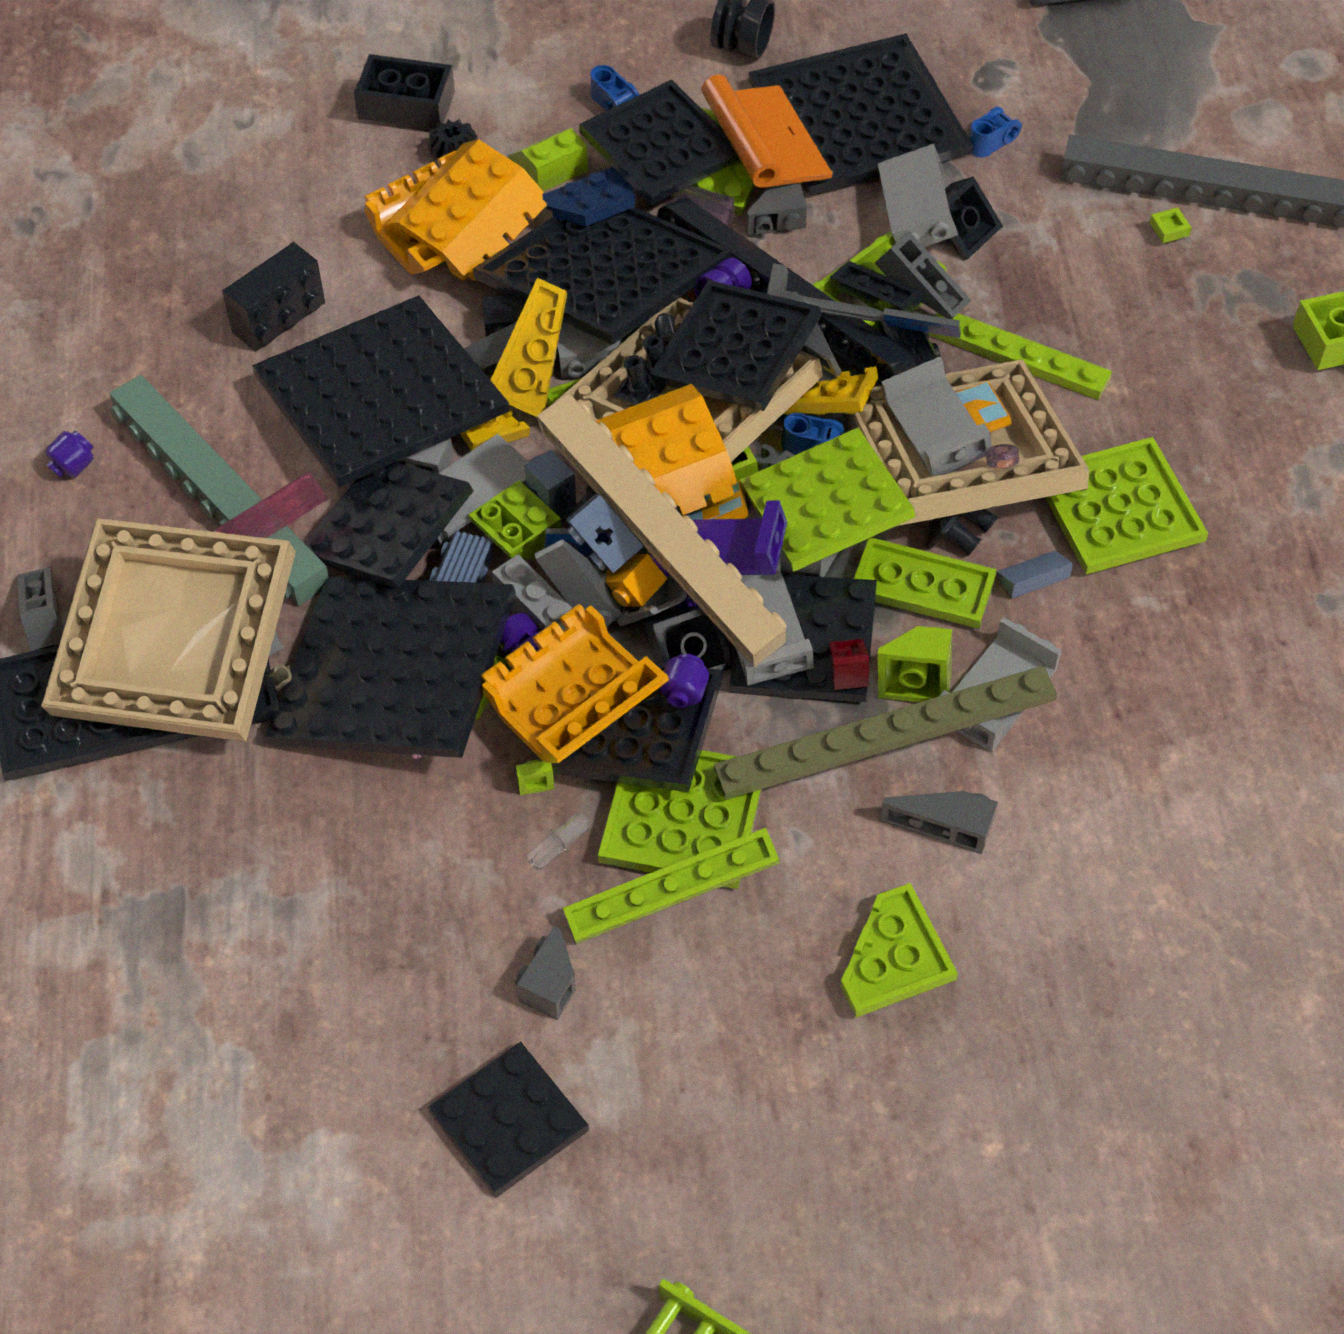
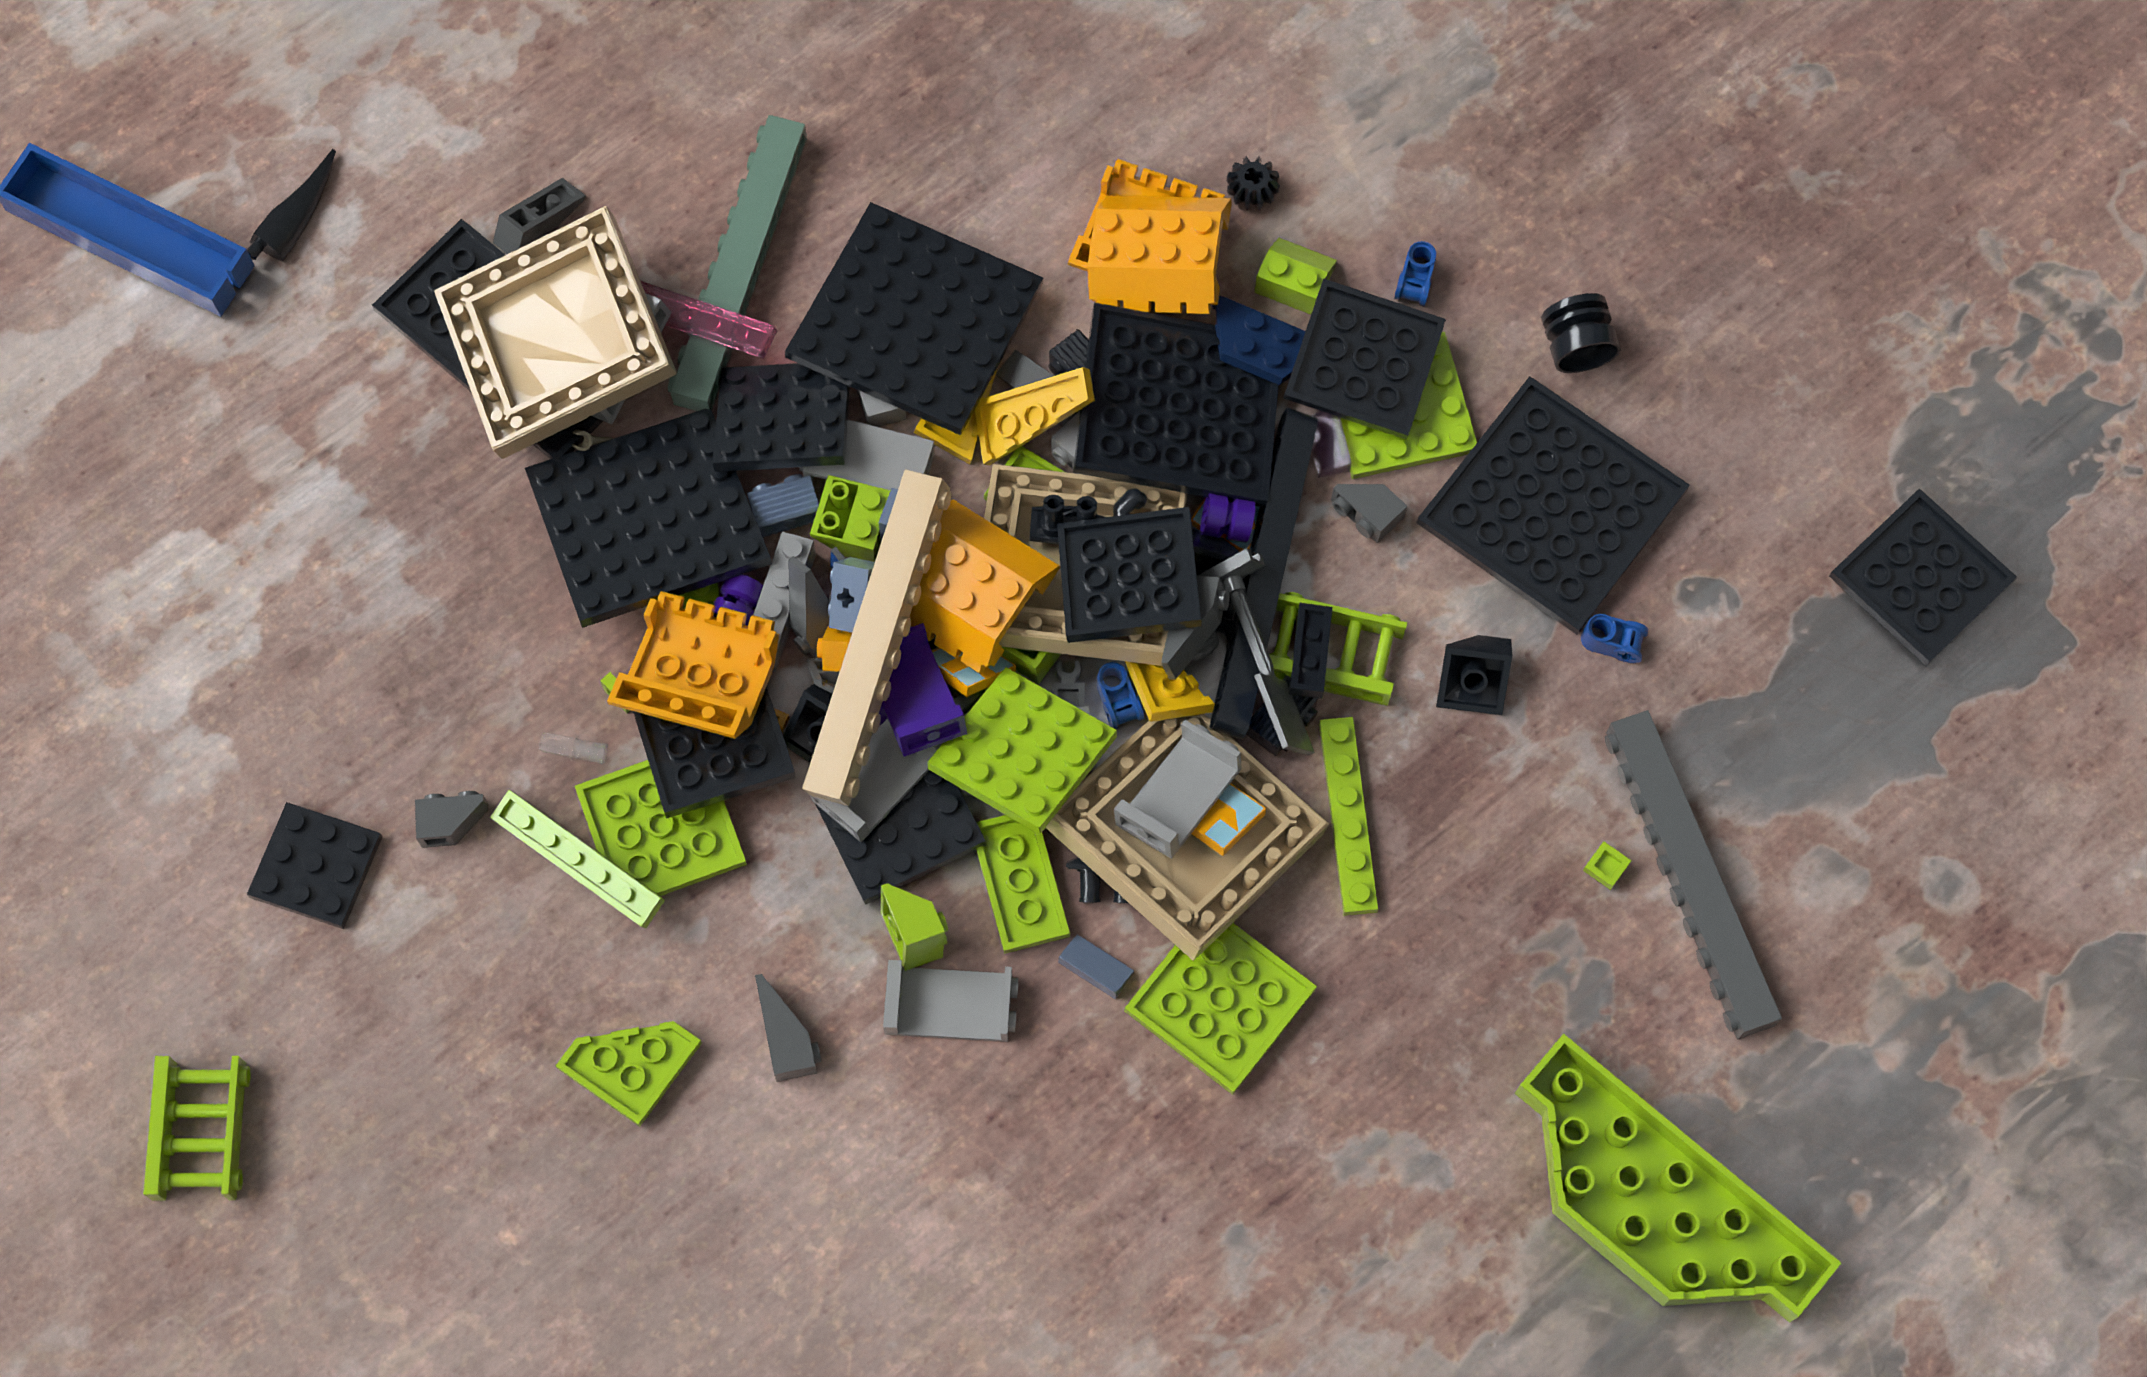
camera: 55 degrees right, 15 degrees up
dark purple head [45,430,94,478] -> none
black brick [222,242,325,352] -> none
black brick [354,54,455,129] -> none
dark purple head [659,653,709,708] -> none
orange door [701,74,833,187] -> none
olive plate [714,665,1057,800] -> none
dark red slope [829,639,869,690] -> none
dark grey slope [875,231,971,319] -> none
light grey panel [878,144,958,247] -> none
tile [986,444,1020,468] -> none

